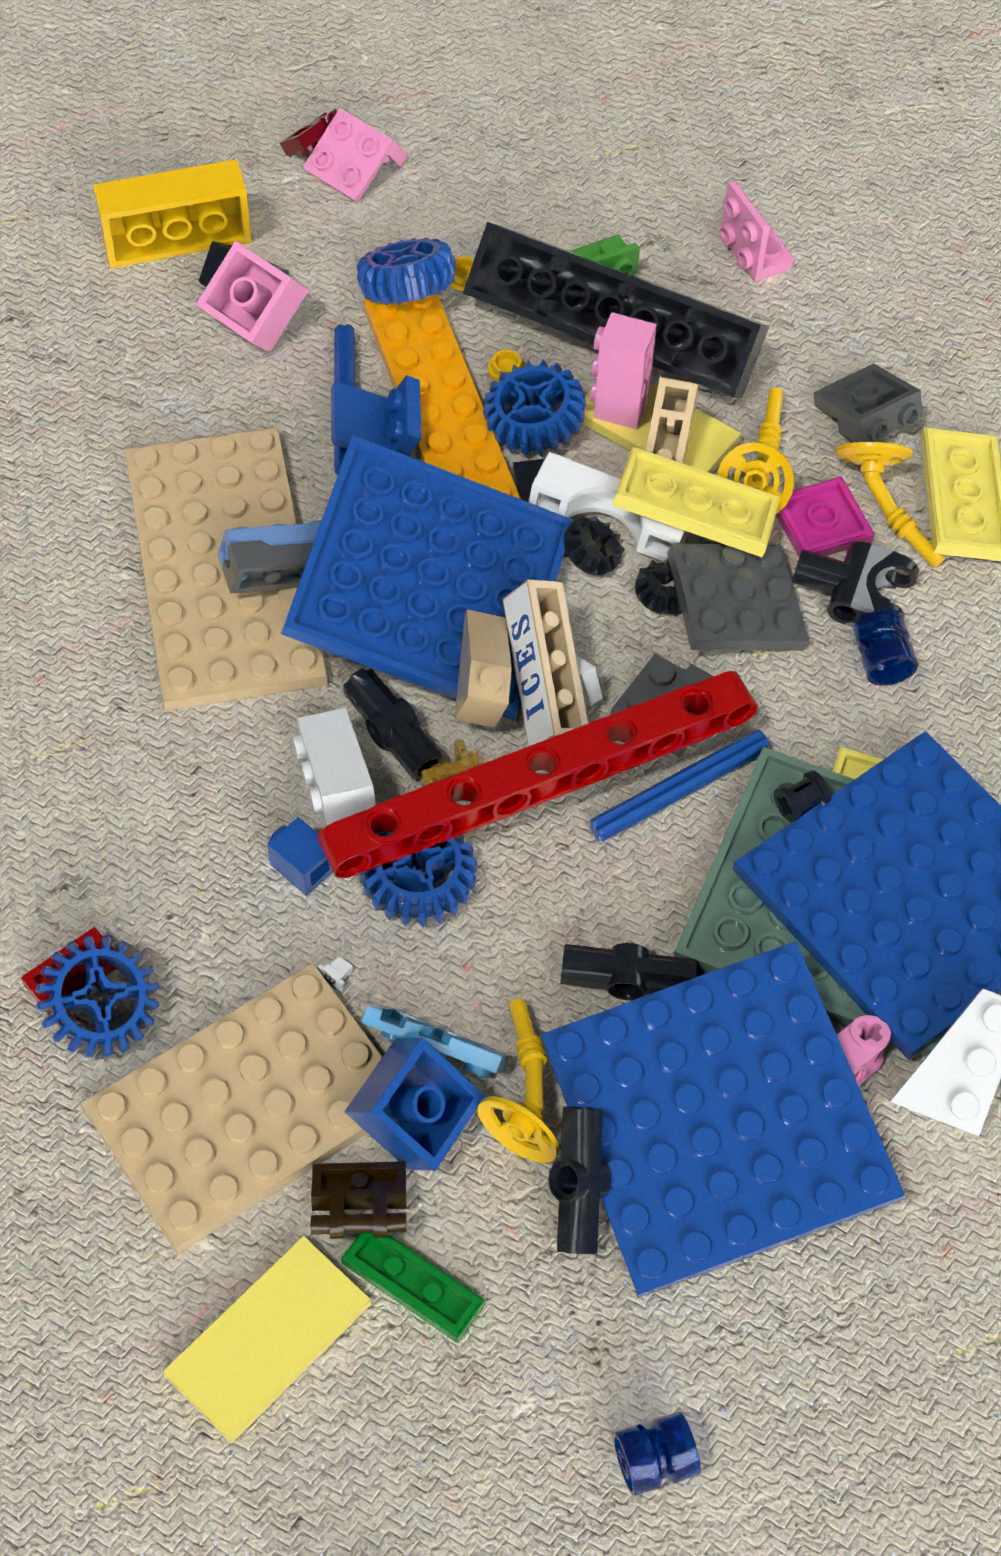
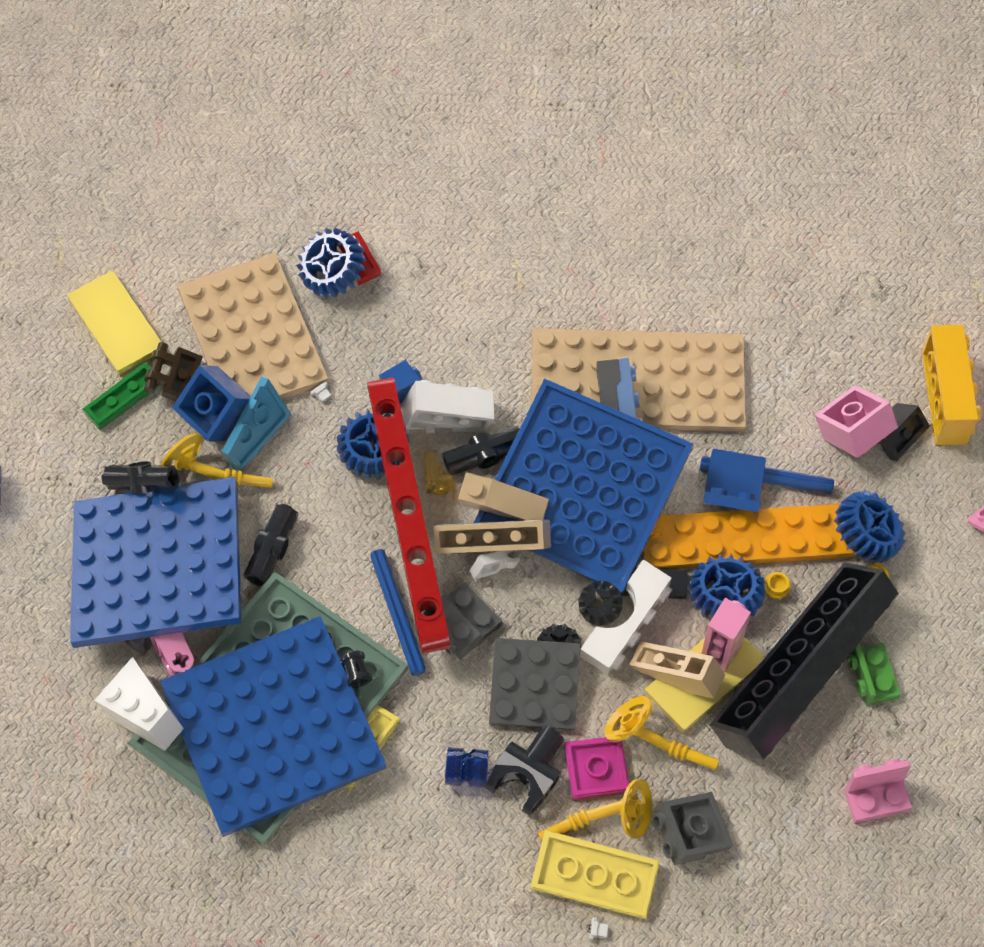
camera: 105 degrees right, 5 degrees up
light yellow tile [612,446,780,557] -> none

